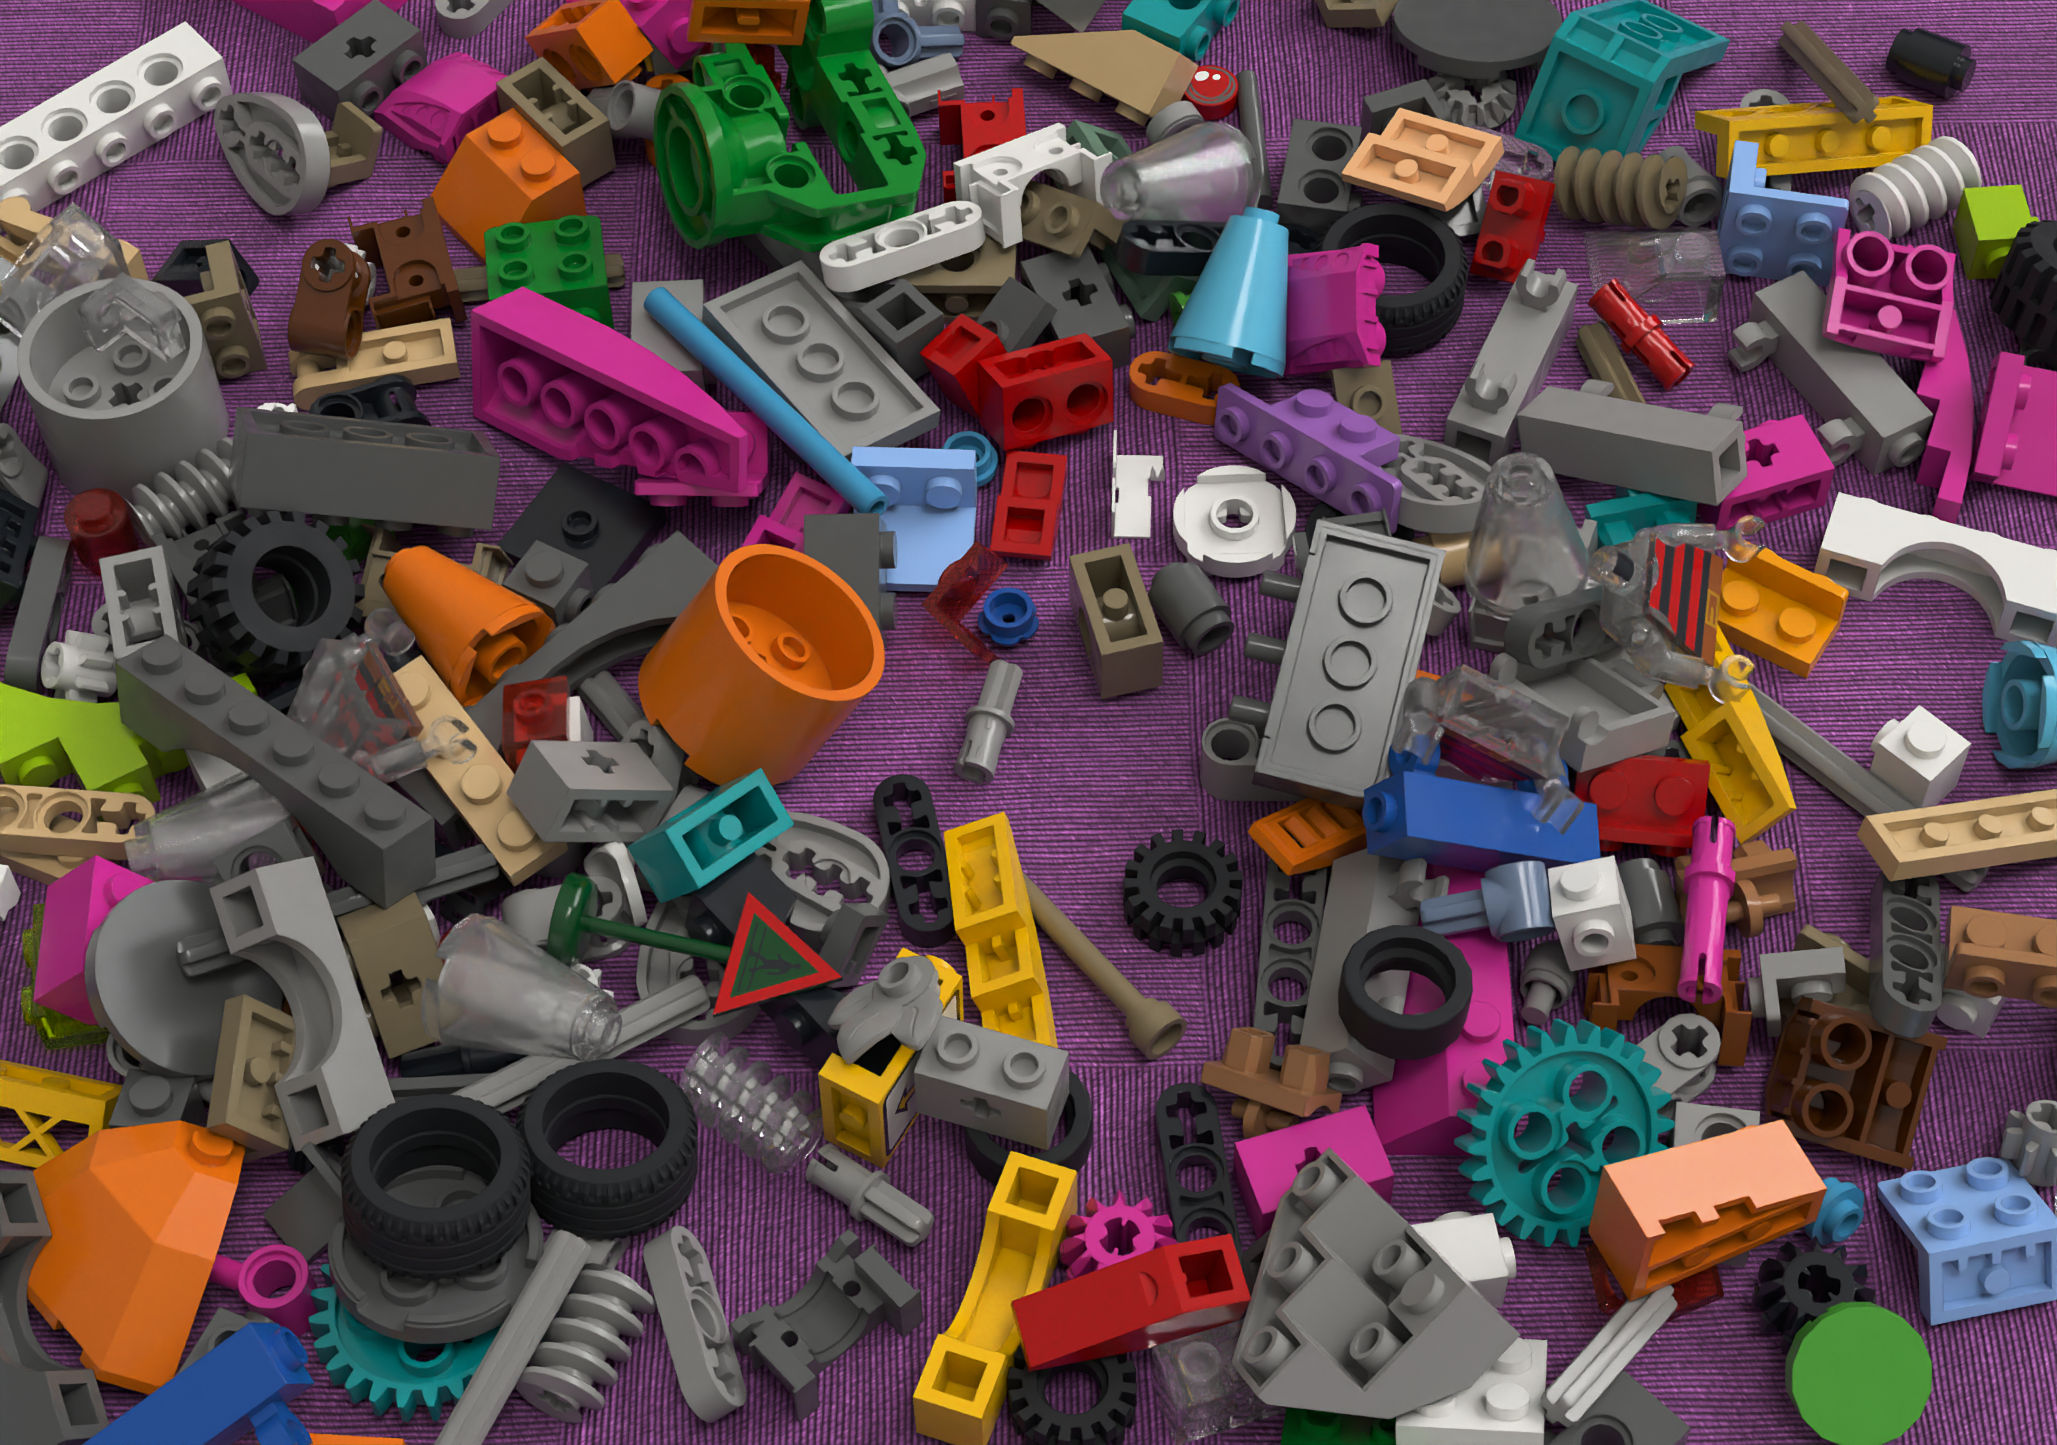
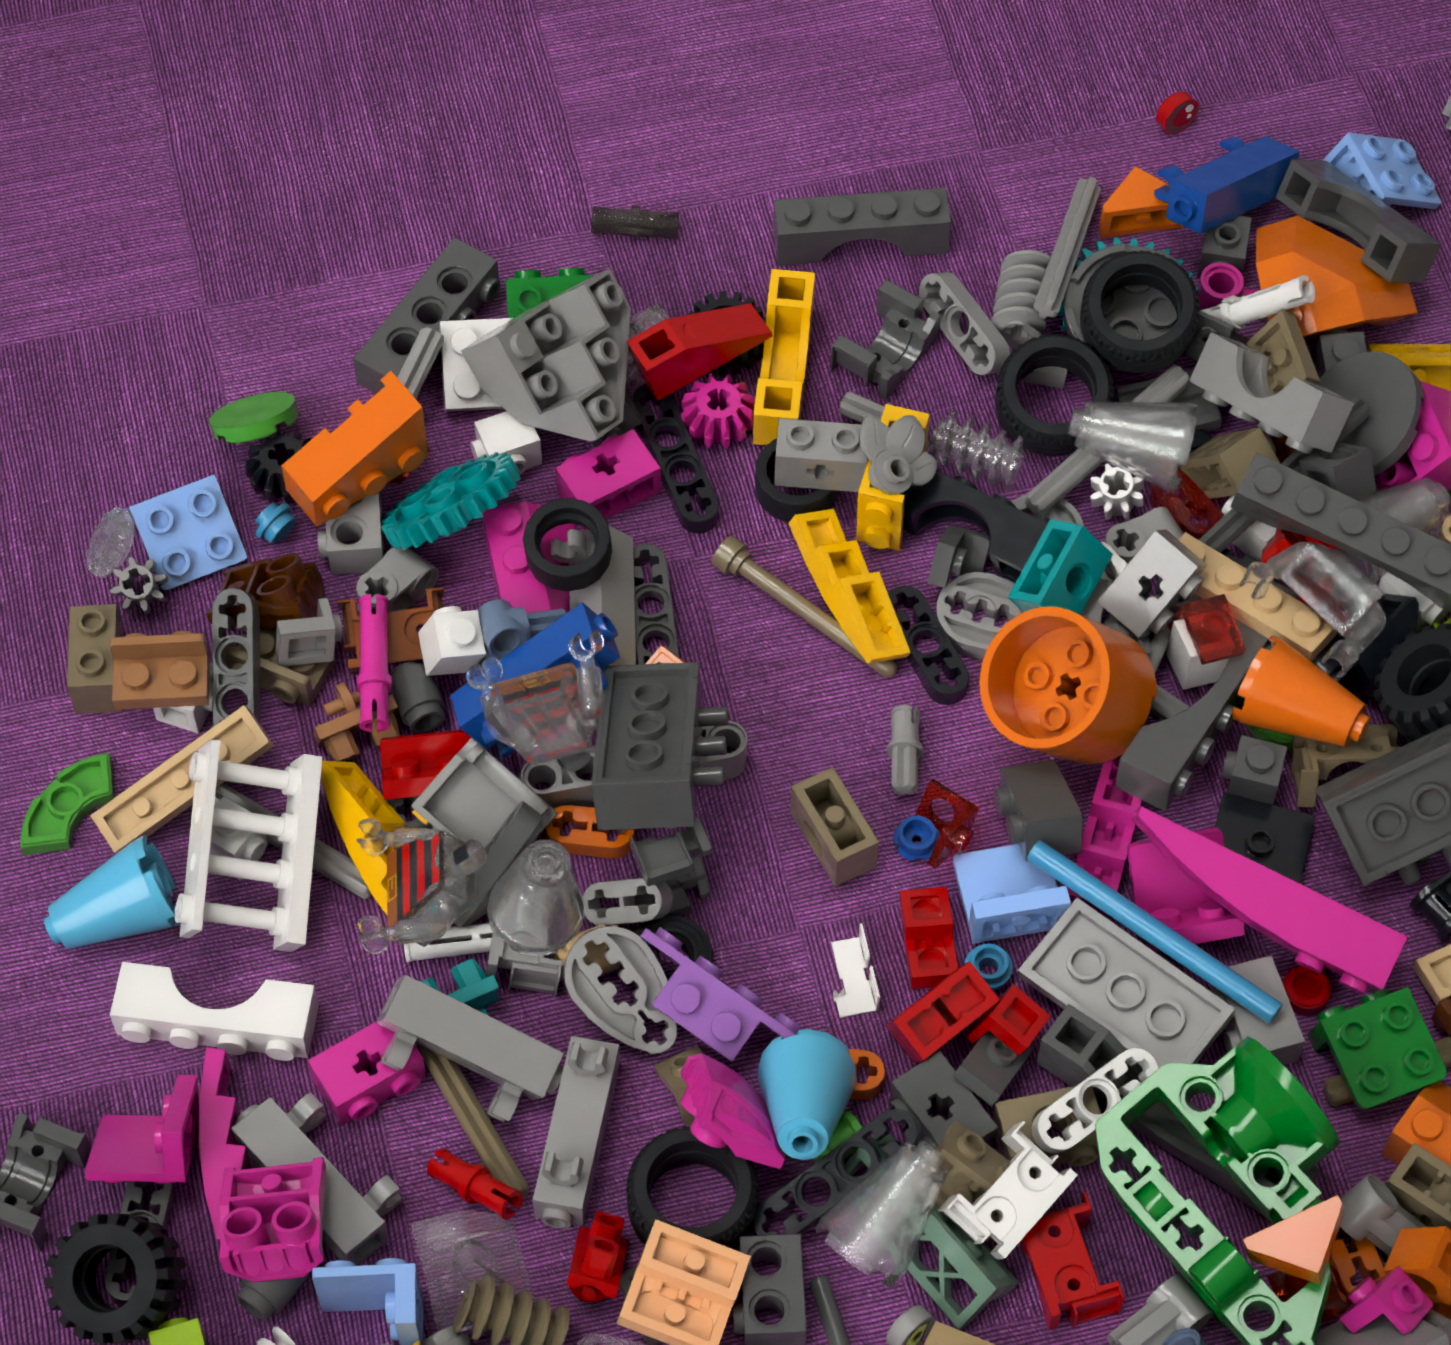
camera: 165 degrees right, 5 degrees up
dark green piece [547,872,843,1018] -> none
black tyre [1123,829,1243,957] -> none
dark grey brick [1148,562,1235,656] -> none
white plate [1173,465,1296,578] -> none
medium nougat hips [1200,1027,1343,1139] -> none
light orange bracket [1718,538,1849,679] -> none
none -> white fence [175,739,322,952]
none -> white pin [1201,275,1316,339]

